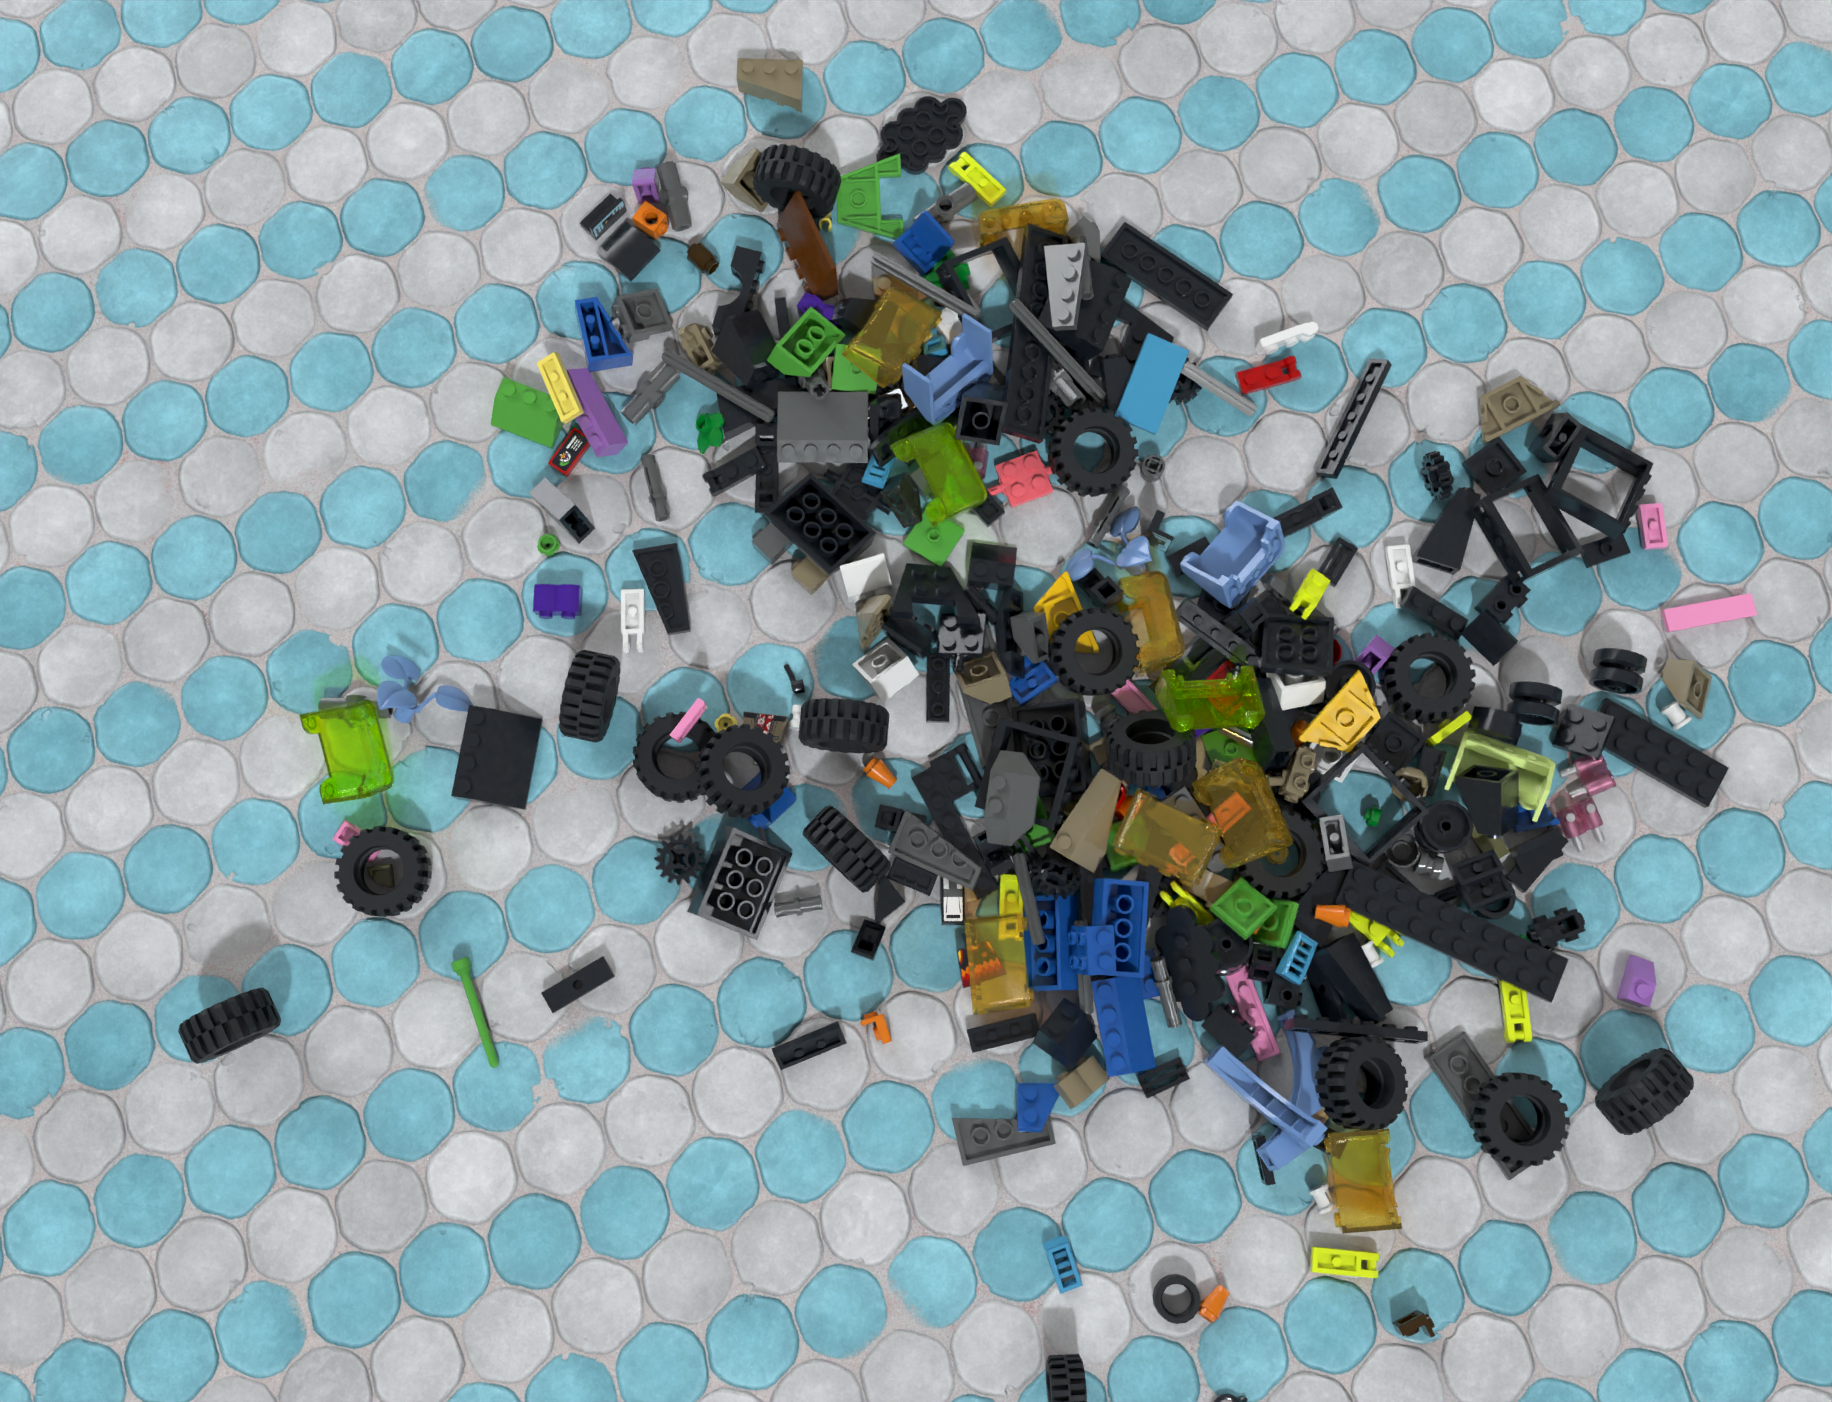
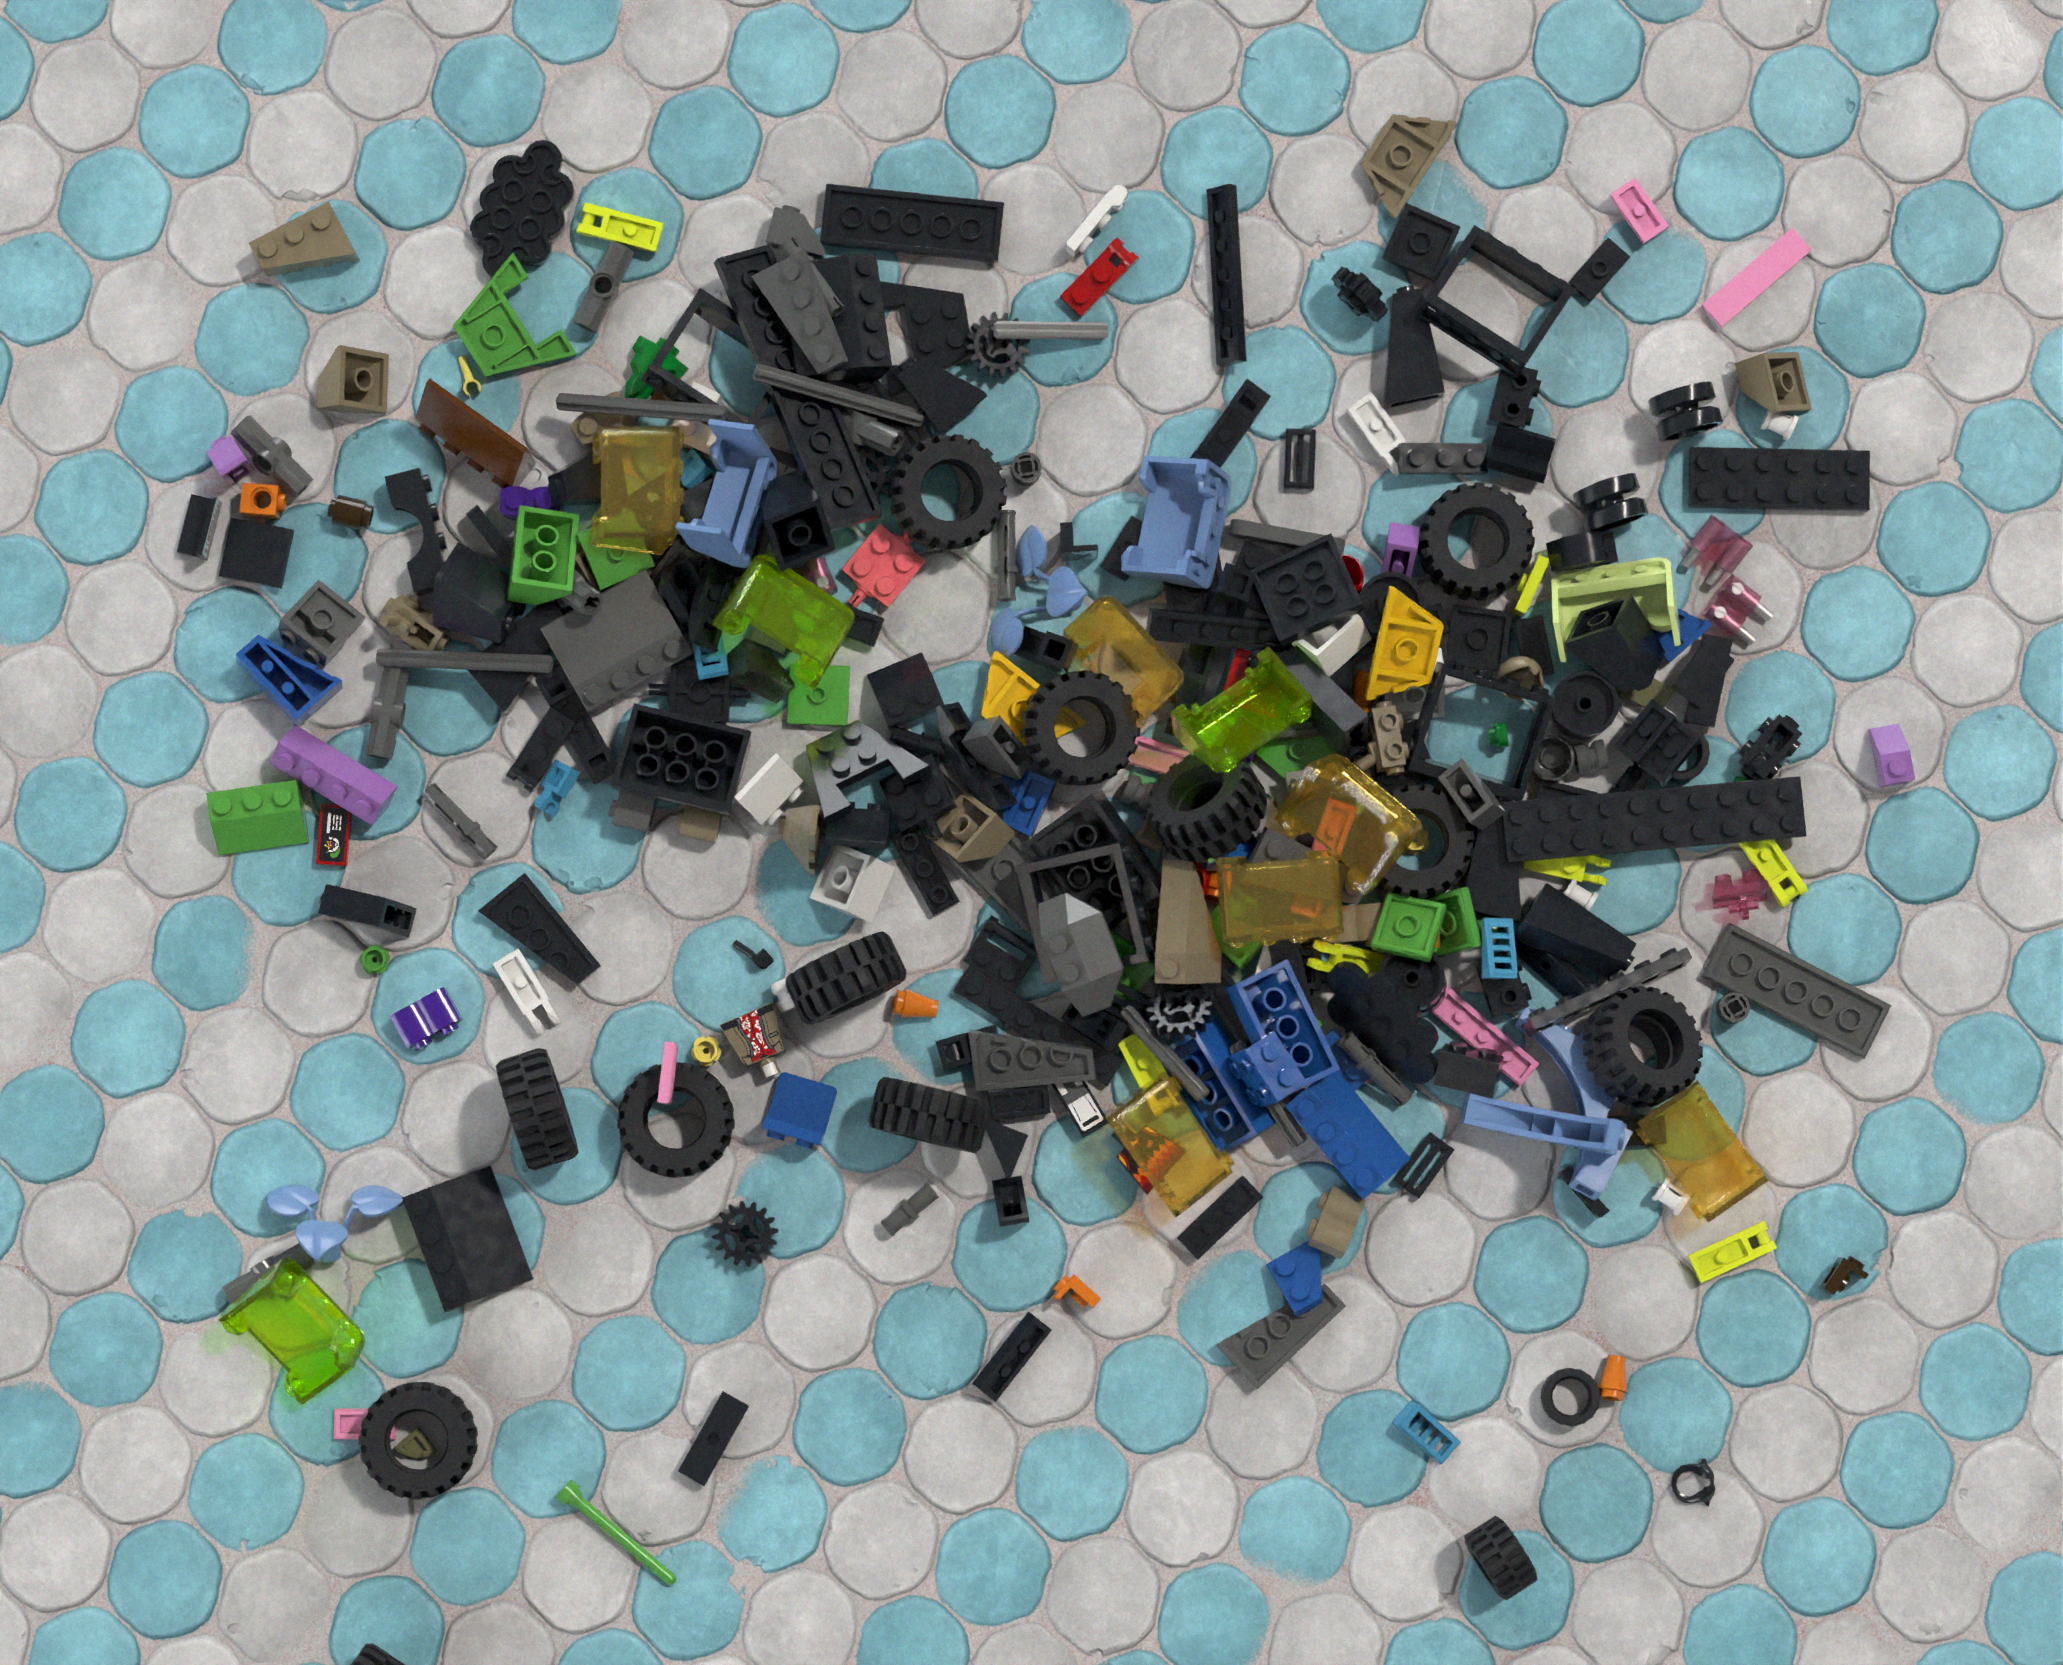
camera: 30 degrees left, 5 degrees up
light yellow plate [537,352,584,423] -> none
black slope [687,825,793,940] -> none
black tyre [695,724,790,818] -> none
green plate [696,412,725,454] -> none
black tyre [753,144,841,219] -> none
blue bracket [892,211,955,277] -> none
clear yellow windscreen [972,199,1069,255] -> none
black slope [1032,997,1097,1071] -> none
dark azure tile [1114,333,1189,435] -> none
black brick [1247,943,1277,983] -> none
neon yellow hinge [1289,568,1331,620] -> none
orange cone [1314,905,1351,928] -> none
black tyre [1469,1072,1570,1167] -> none
black brick [1528,412,1583,463] -> none
black window [1542,425,1654,539] -> none
black plate [1552,703,1616,761] -> none
black tyre [1595,1048,1694,1135] -> none
none -> dark azure plate [534,759,580,817]
none -> clear pink hips [1712,869,1769,921]
none -> dark grey wheel [1716,992,1750,1024]

